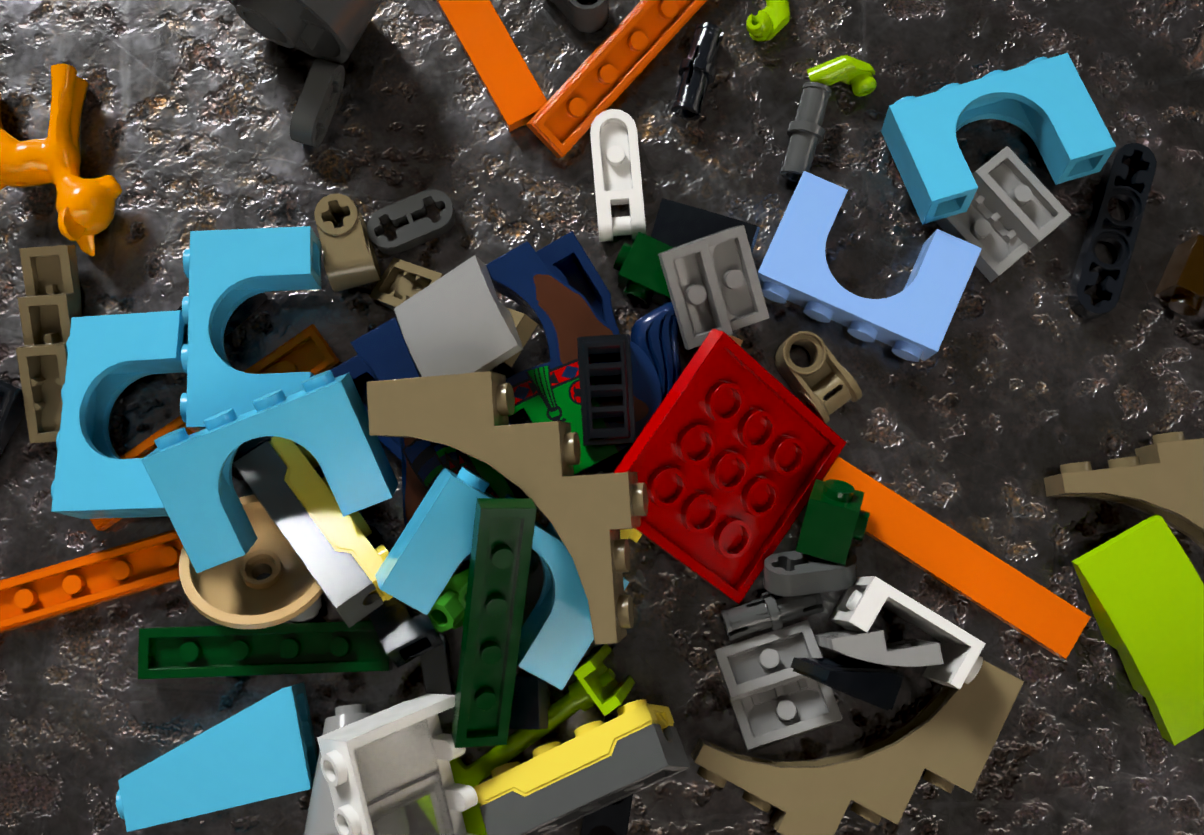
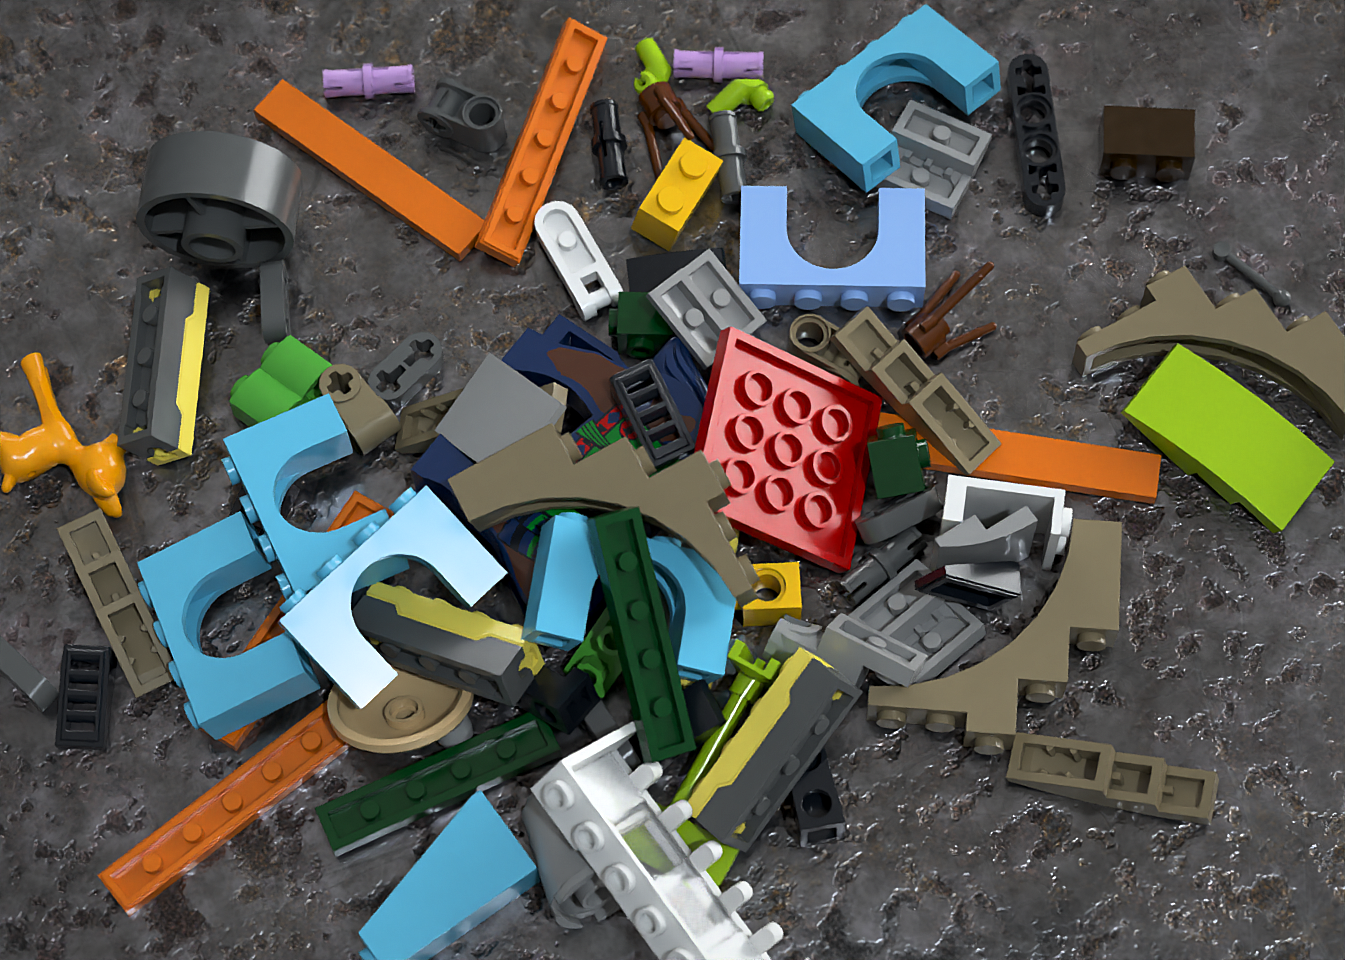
camera: 20 degrees left, 15 degrees down
none -> dark grey piece [117,266,210,466]
none -> bright green brick [229,335,332,427]
none -> yellow brick [631,137,723,252]
none -> reddish brown plant [637,81,714,181]
none -> lavender pin [674,47,763,83]
none -> yellow brick [735,562,802,627]
none -> light grey plate [762,613,928,688]
none -> dark tan slope [829,306,1002,475]
none -> reddish brown plant [901,261,997,360]

